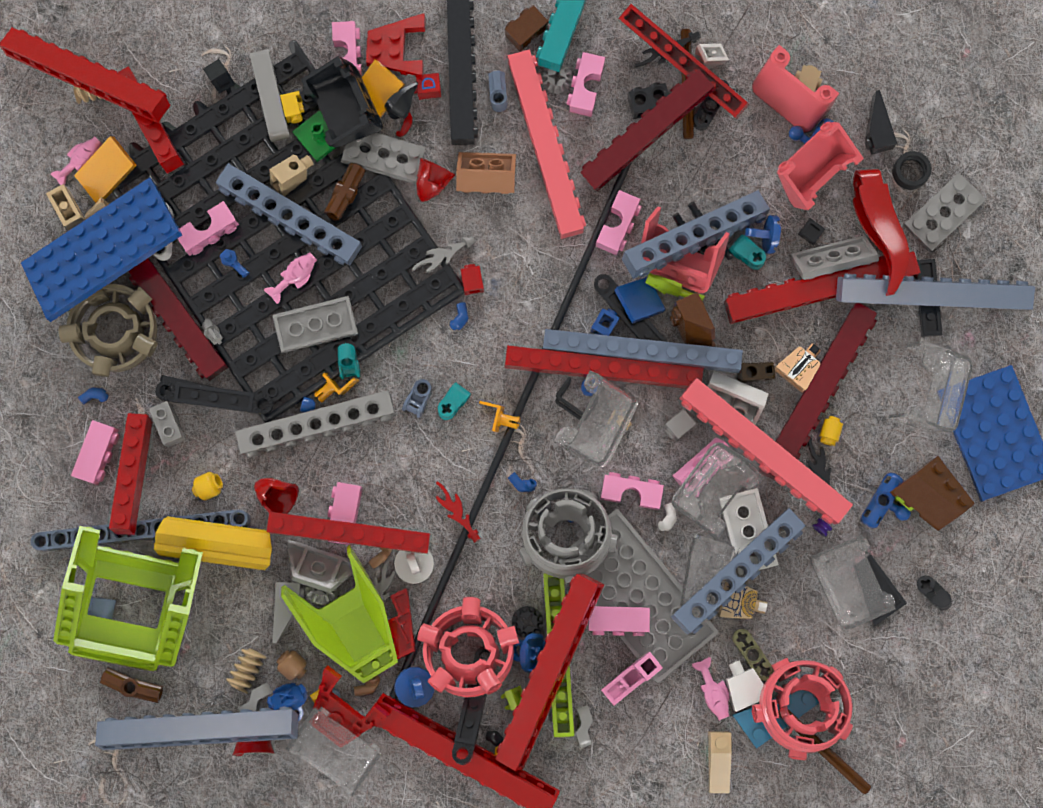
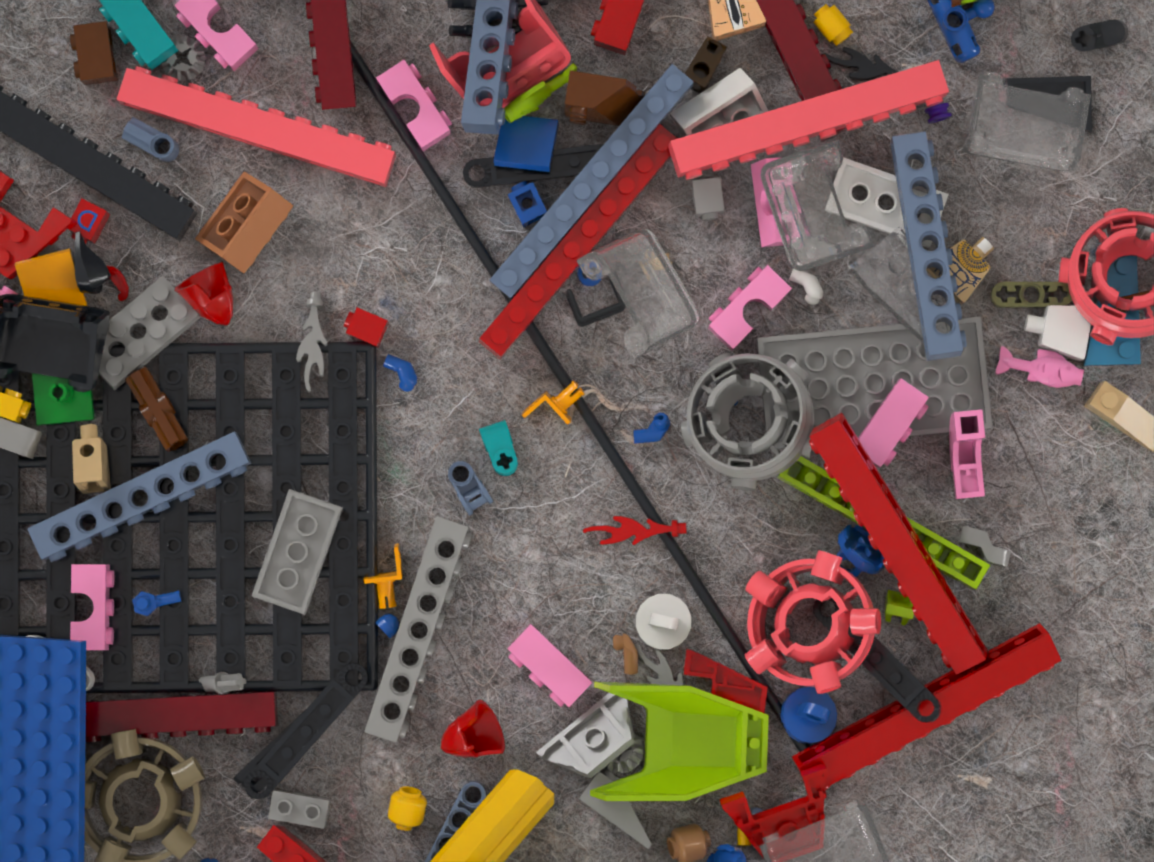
camera: 60 degrees left, 5 degrees up
bright pink animal [264,252,317,304] -> none
red brick [266,512,431,554] -> none
teal piece [338,343,361,380] -> none
medium nougat arm [354,675,380,696] -> none
black arm [485,730,504,755] -> none
black gear [512,606,544,638] -> none

